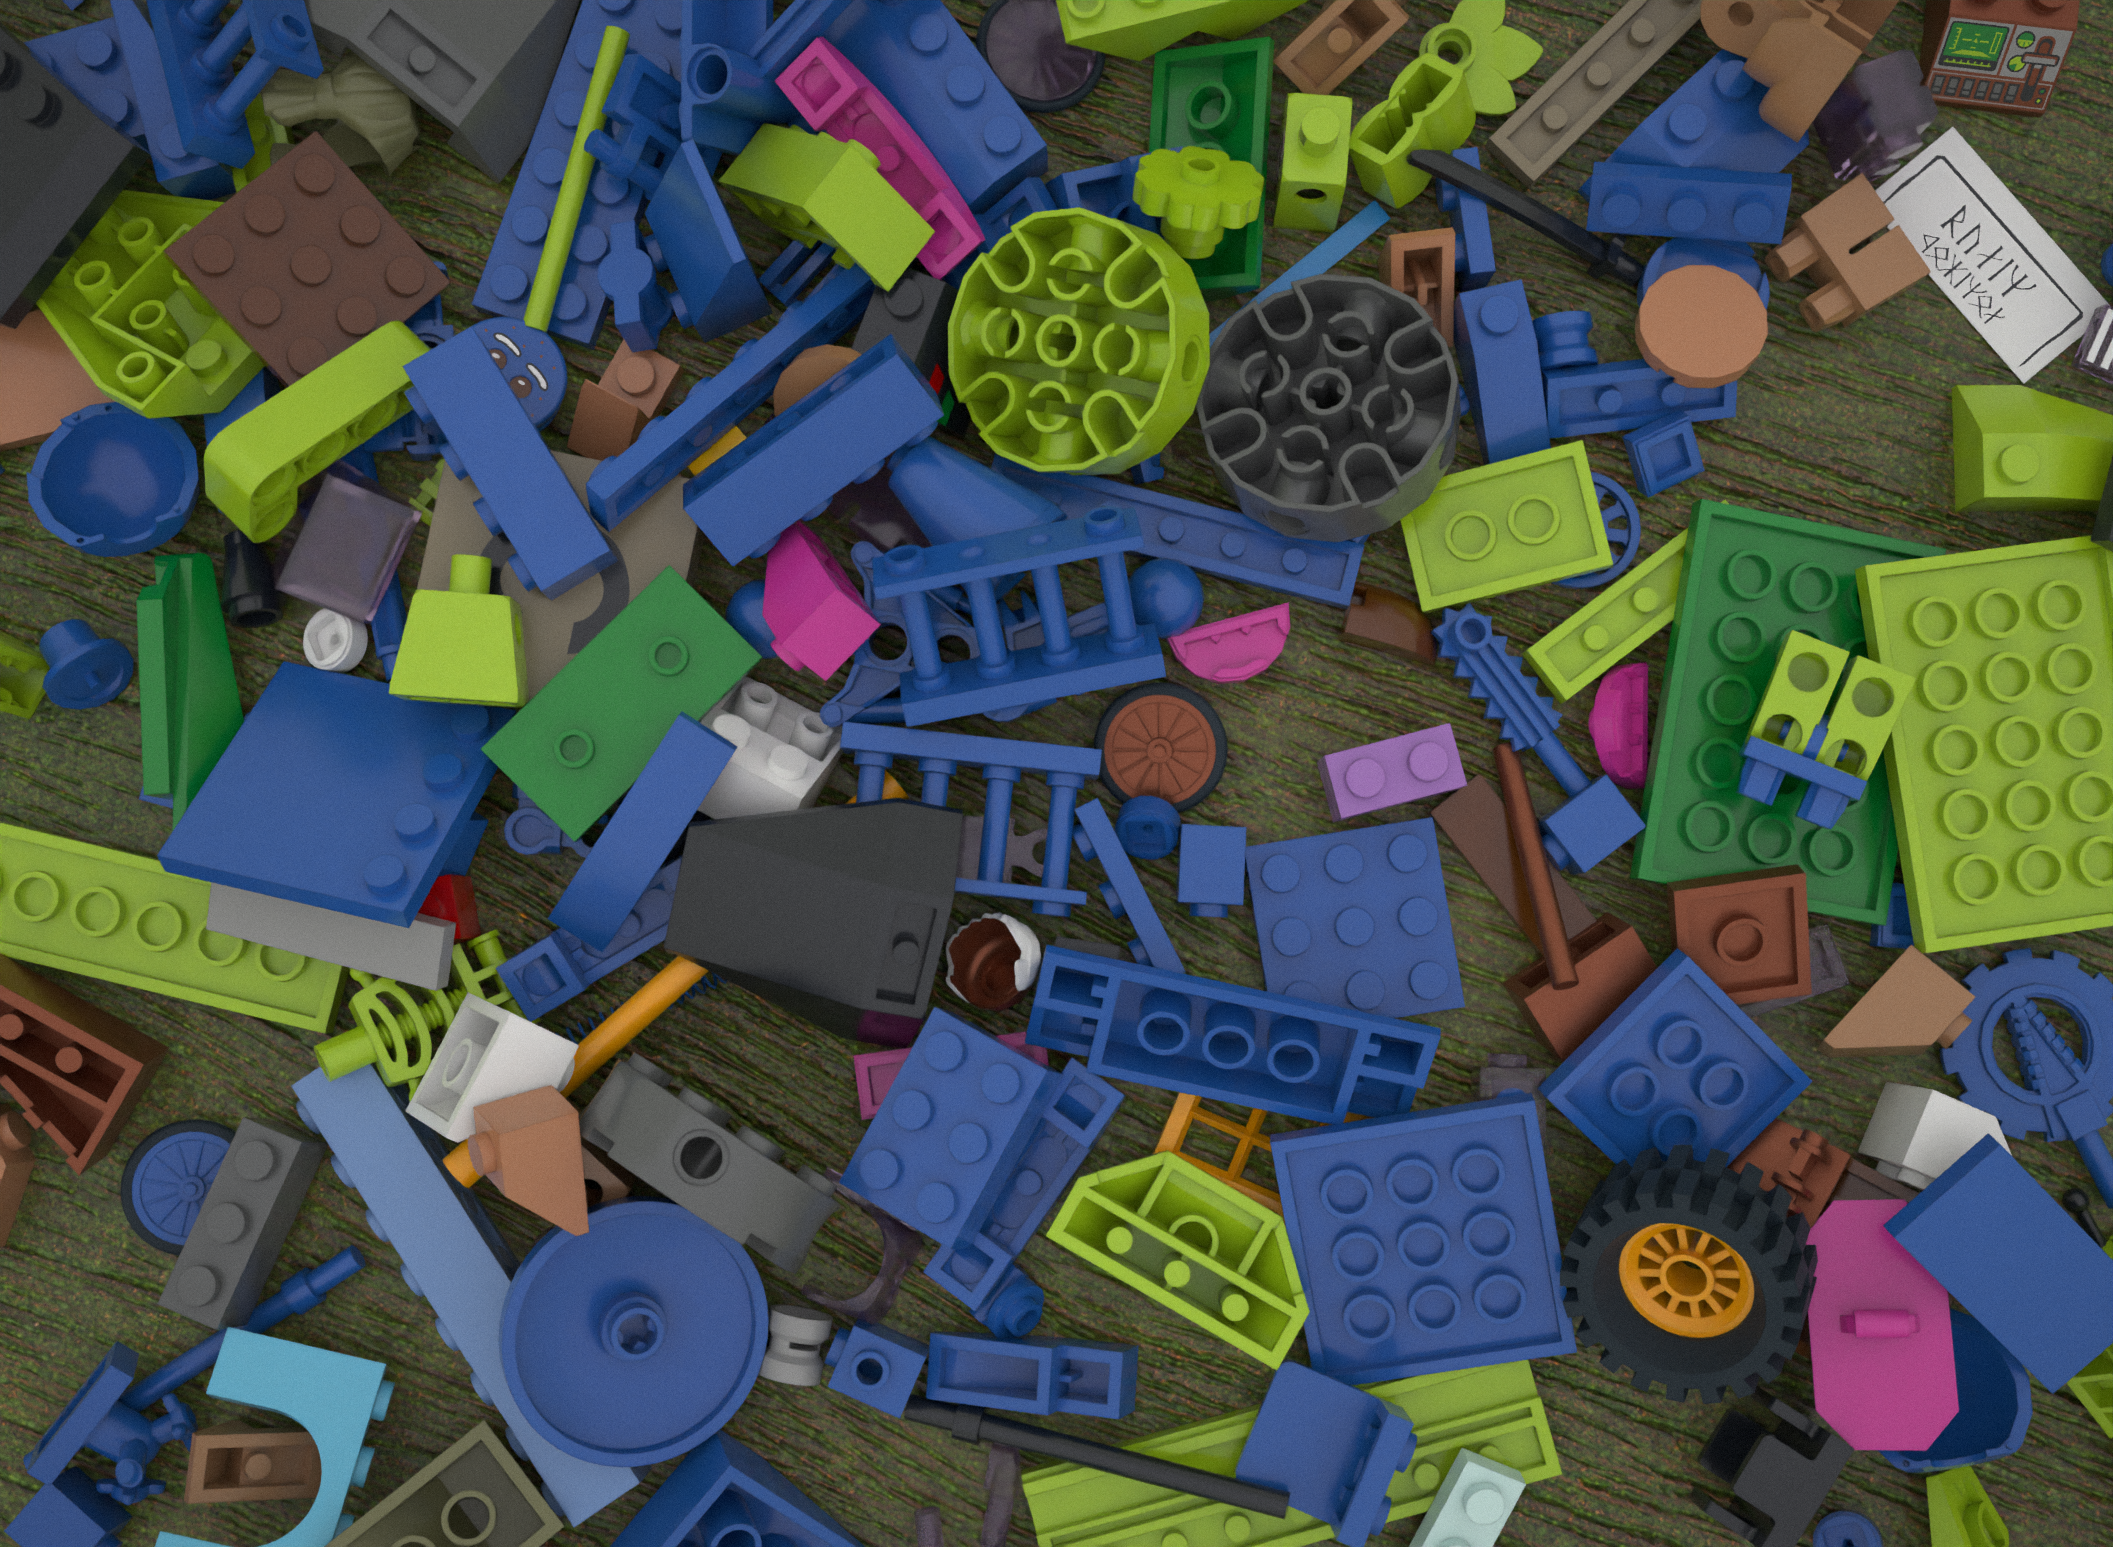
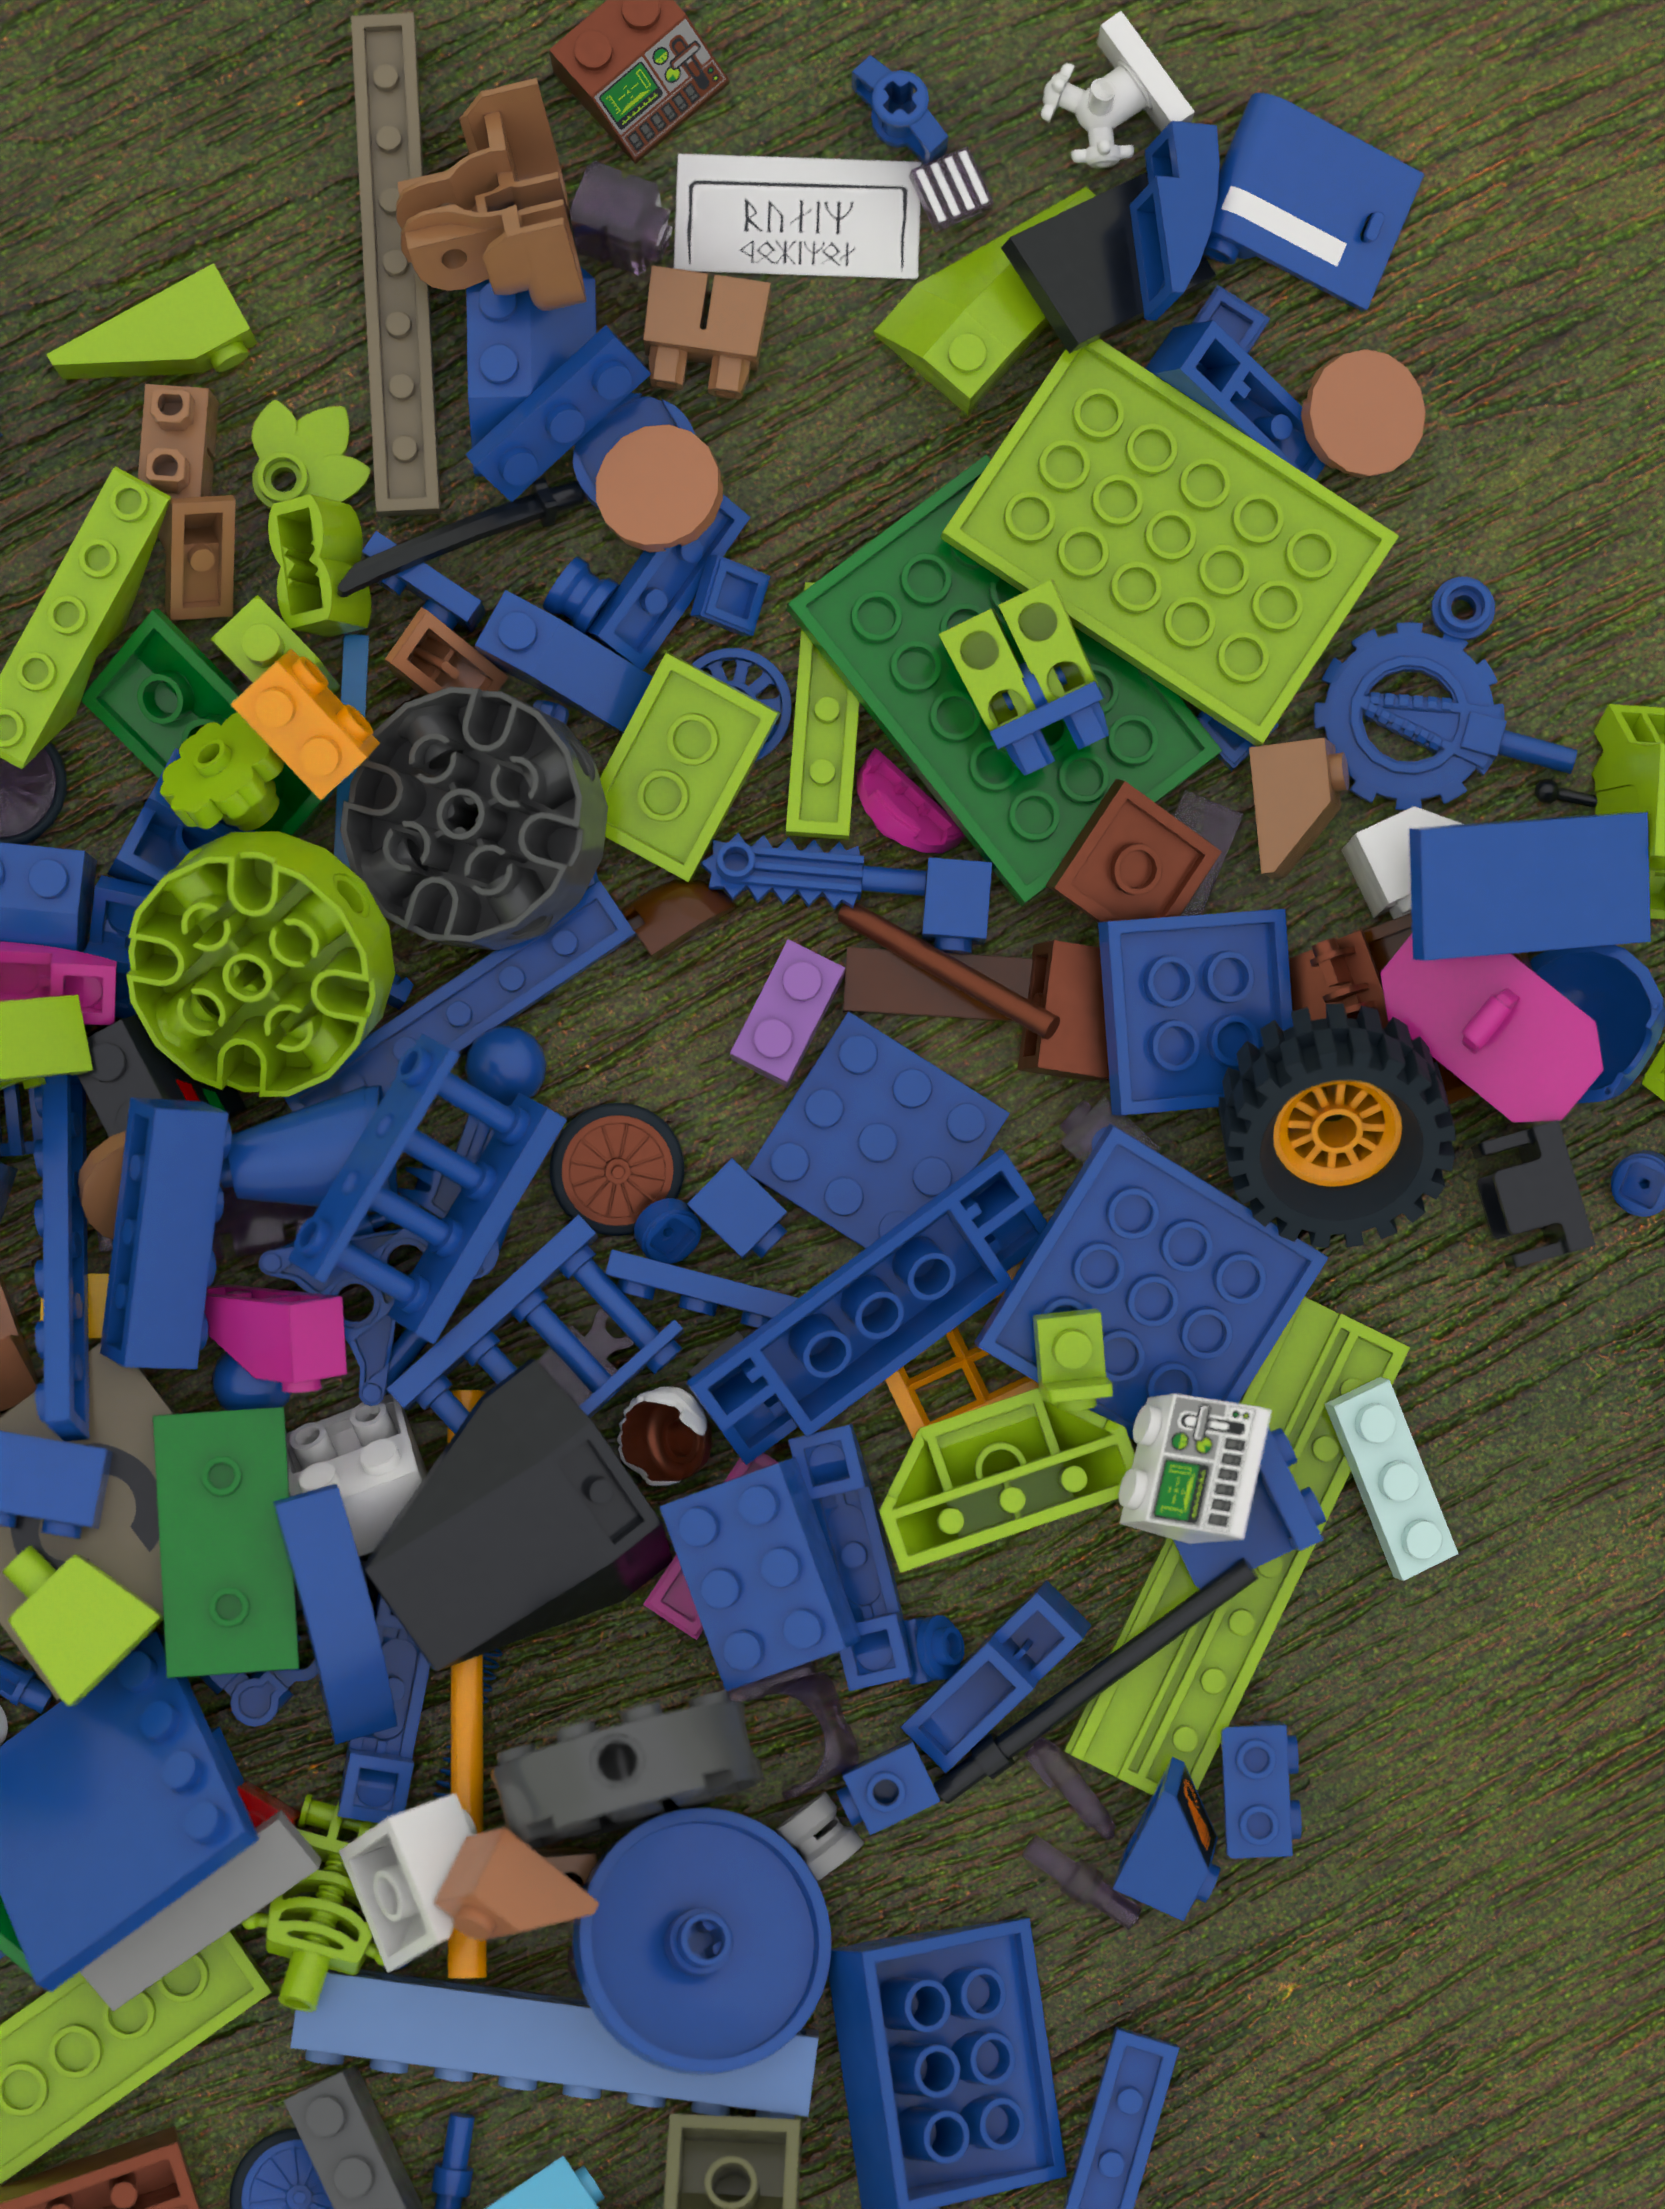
camera: 60 degrees left, 0 degrees up
dark pink plate [1166,602,1290,684] -> none
none -> light orange brick [230,648,380,800]
none -> lime bracket [1033,1308,1113,1411]
none -> slope [1119,1394,1271,1544]

